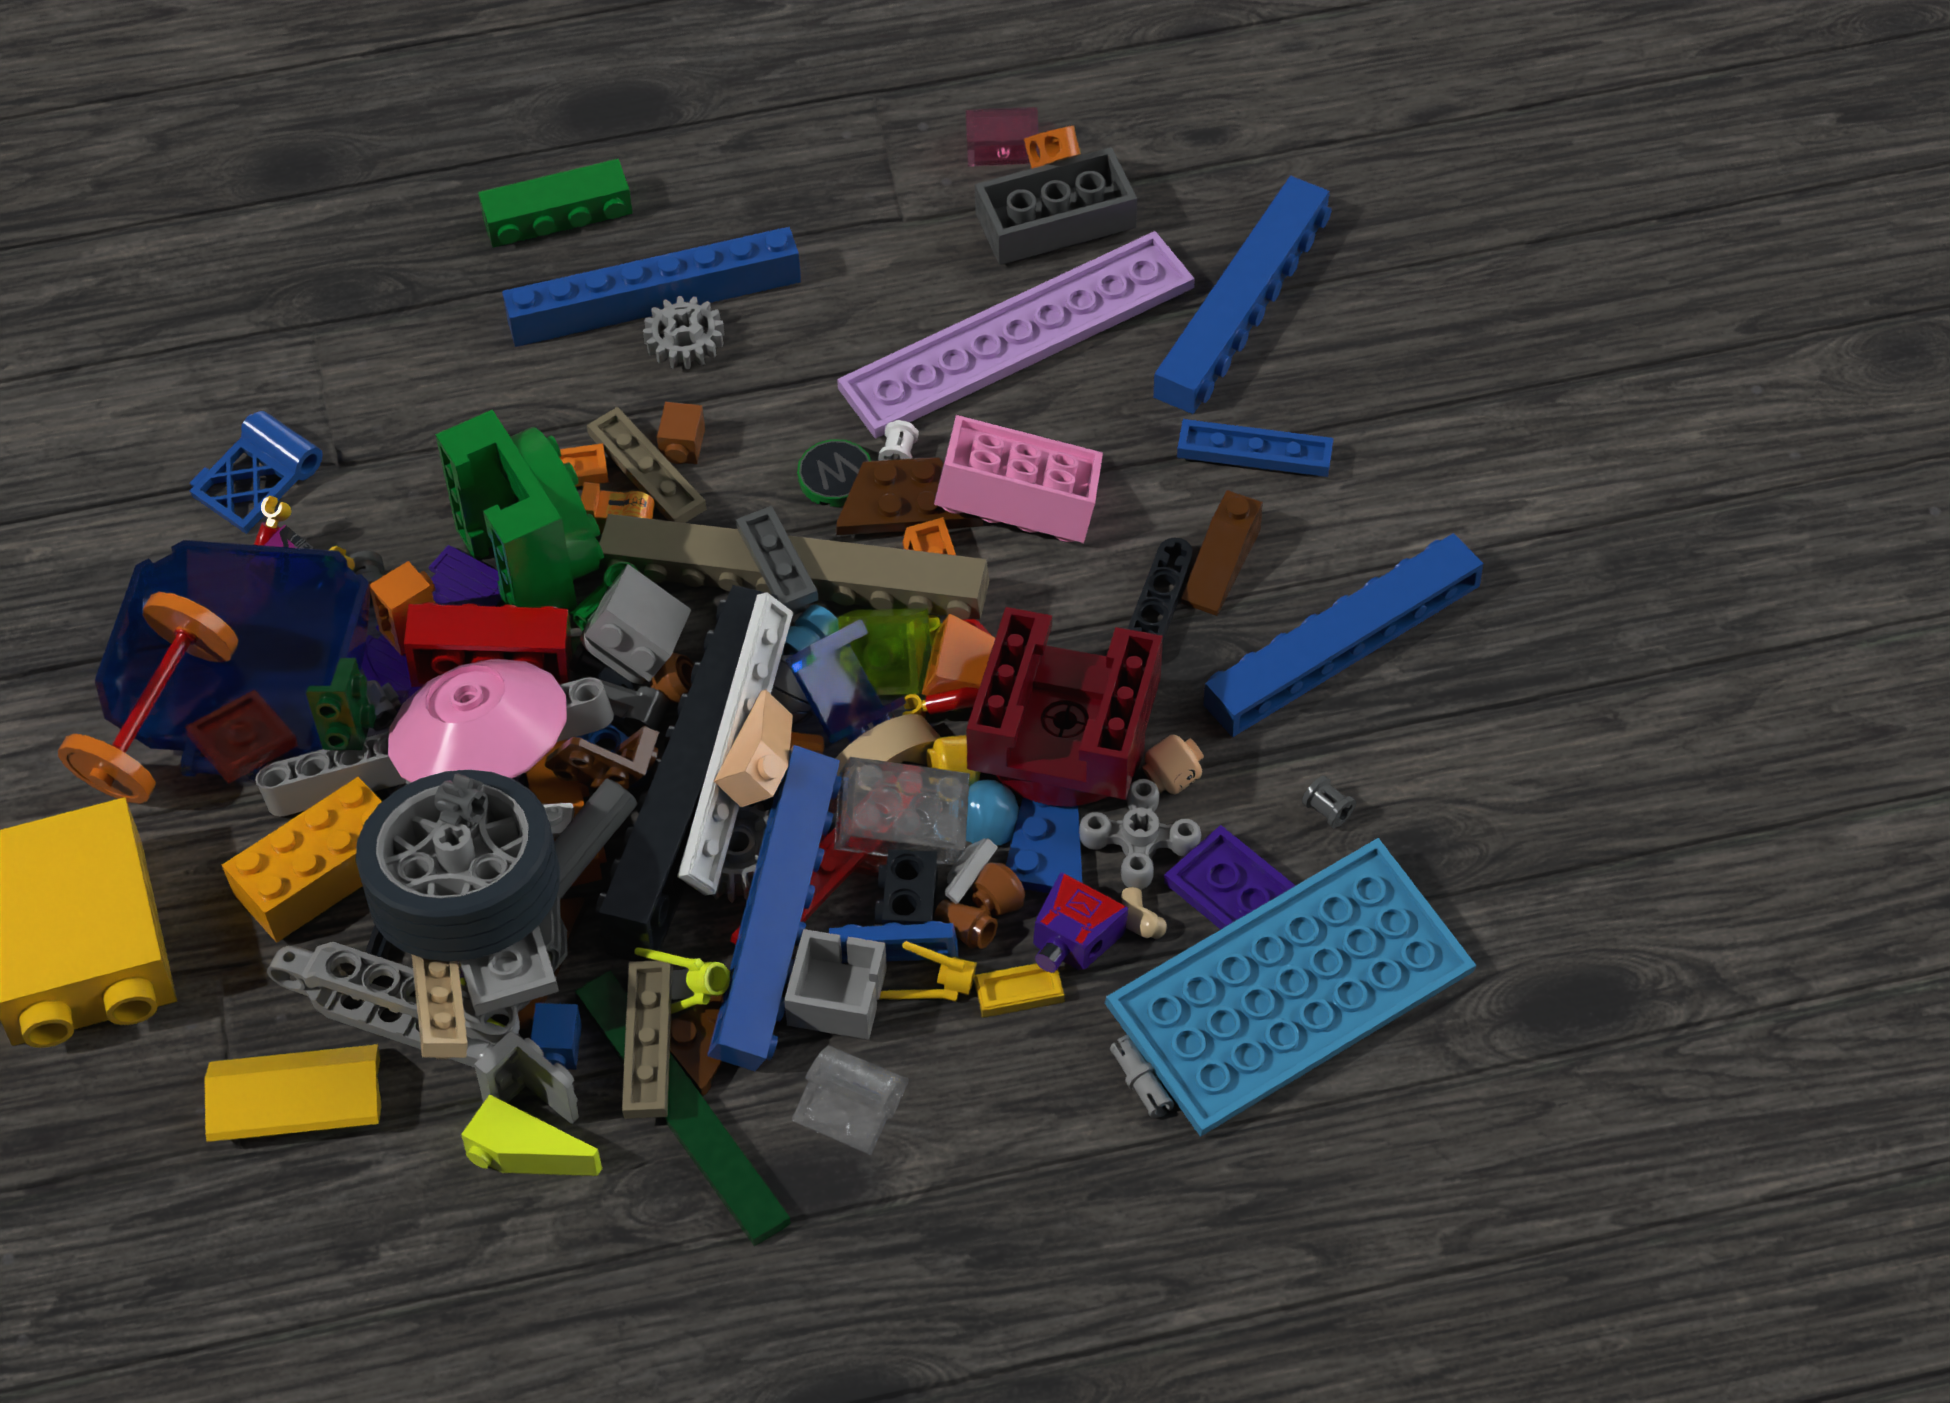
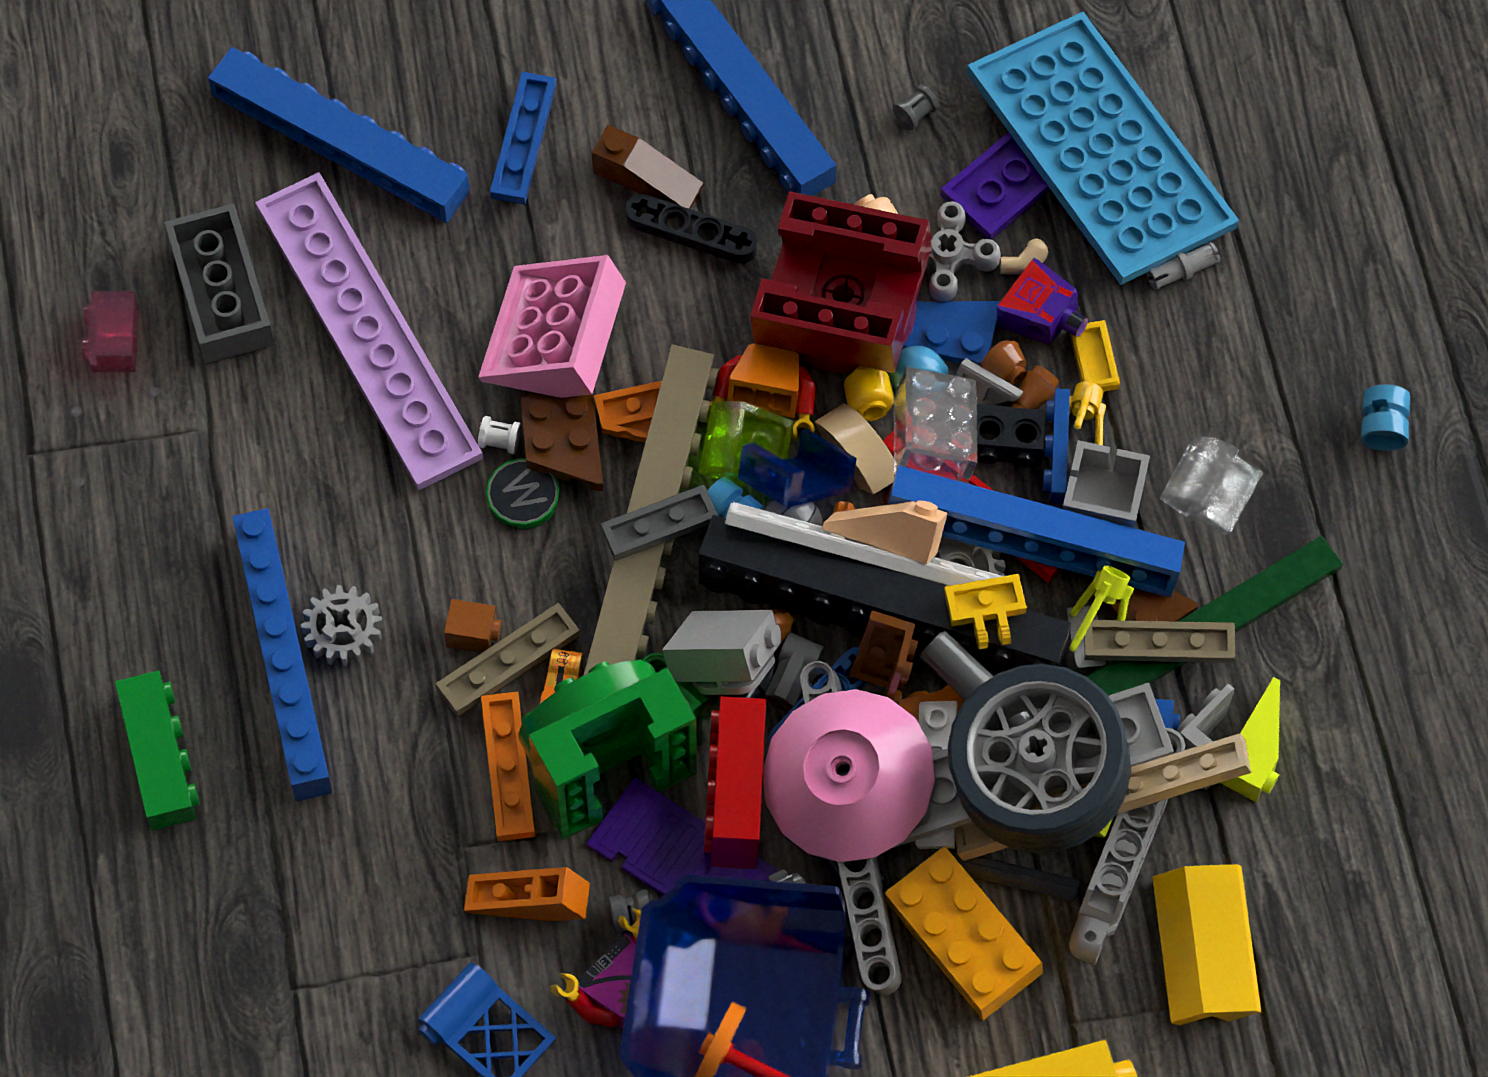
camera: 90 degrees left, 10 degrees up
clear red tile [186,690,298,784] -> none
dark green bracket [306,658,376,750] -> none
orange brick [369,561,437,656] -> none
dark grey gear [435,774,488,827] -> none
orange leg [1024,125,1081,169] -> none
none -> orange slope [464,867,590,922]
none -> yellow hinge [944,574,1027,649]
none -> dark azure wheel [1361,385,1410,451]

